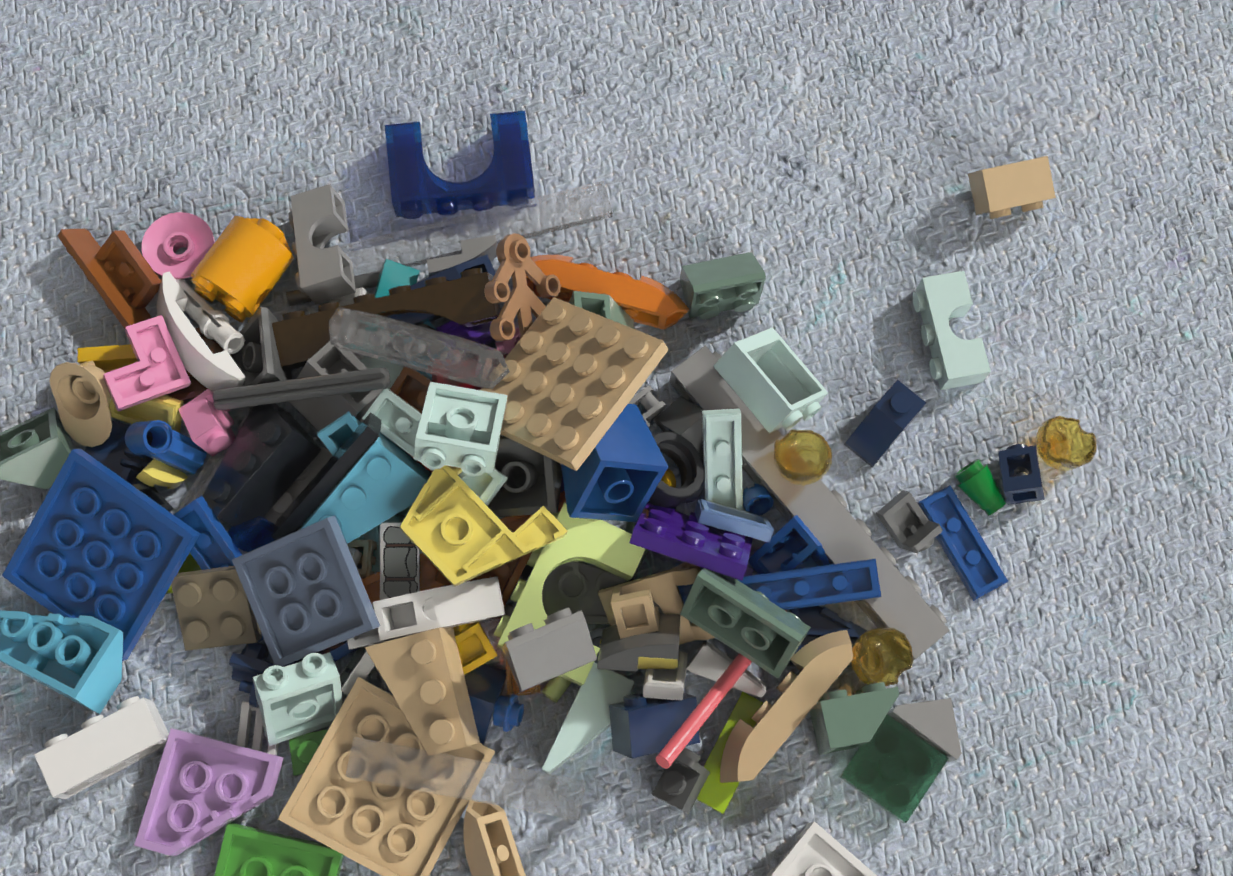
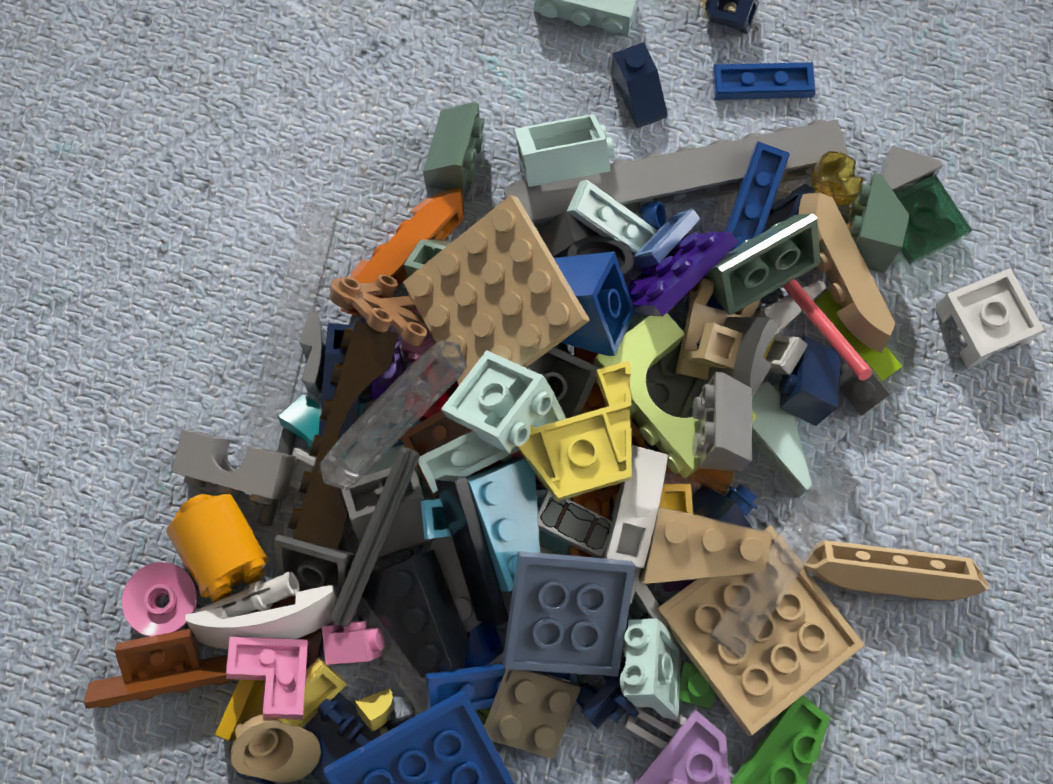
camera: 60 degrees left, 0 degrees up
blue piece [125,420,207,475] -> none
clear blue arch [385,110,536,219] -> none
blue slope [748,515,830,575] -> none
clear yellow hair [774,429,832,486] -> none
dark grey bracket [876,490,943,553] -> none
green cone [954,459,1006,516] -> none

